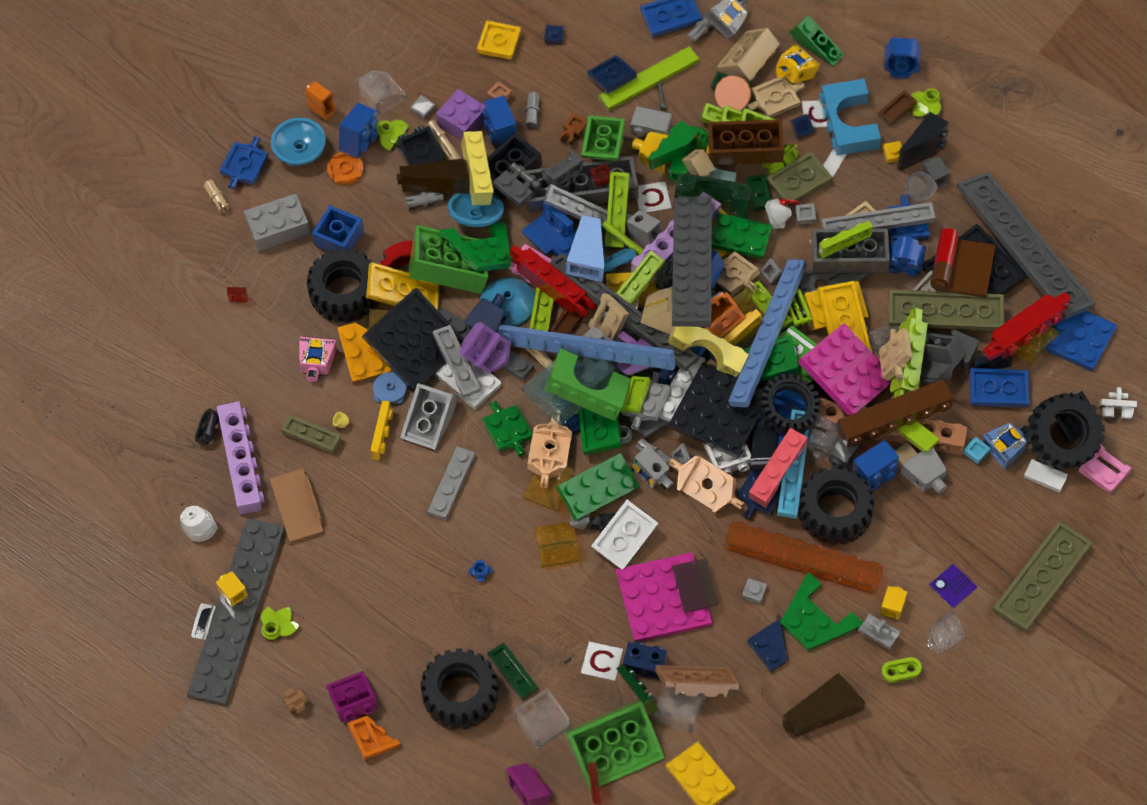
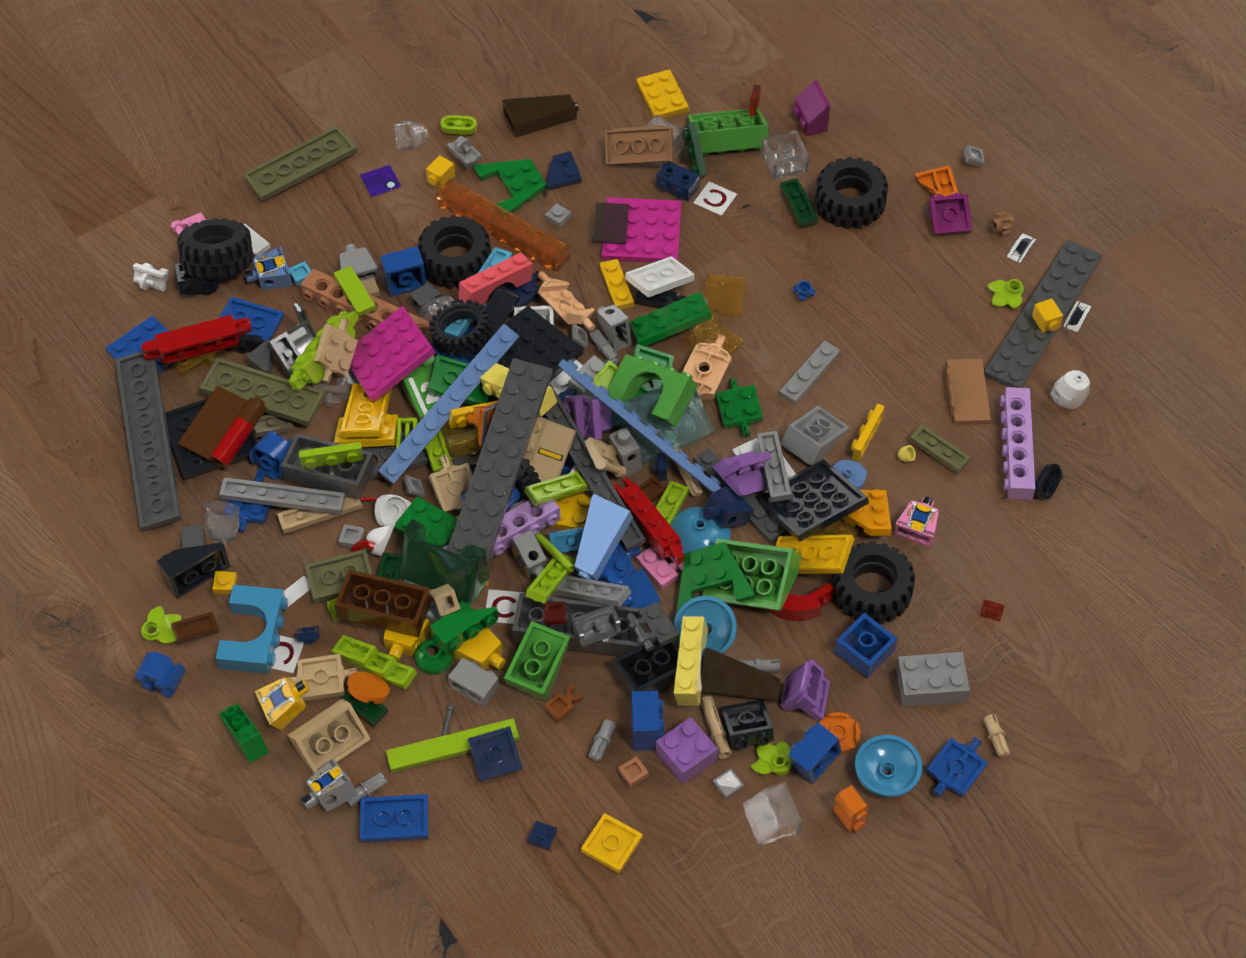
camera: 165 degrees left, 5 degrees down
reddish brown brick [837,379,954,448] -> none
none -> white piece [360,494,411,527]
none -> yellow plate [599,259,634,310]
none -> medium lavender piece [781,659,830,721]
none -> light grey tile [964,145,985,167]
none -> sticker [1007,233,1036,263]

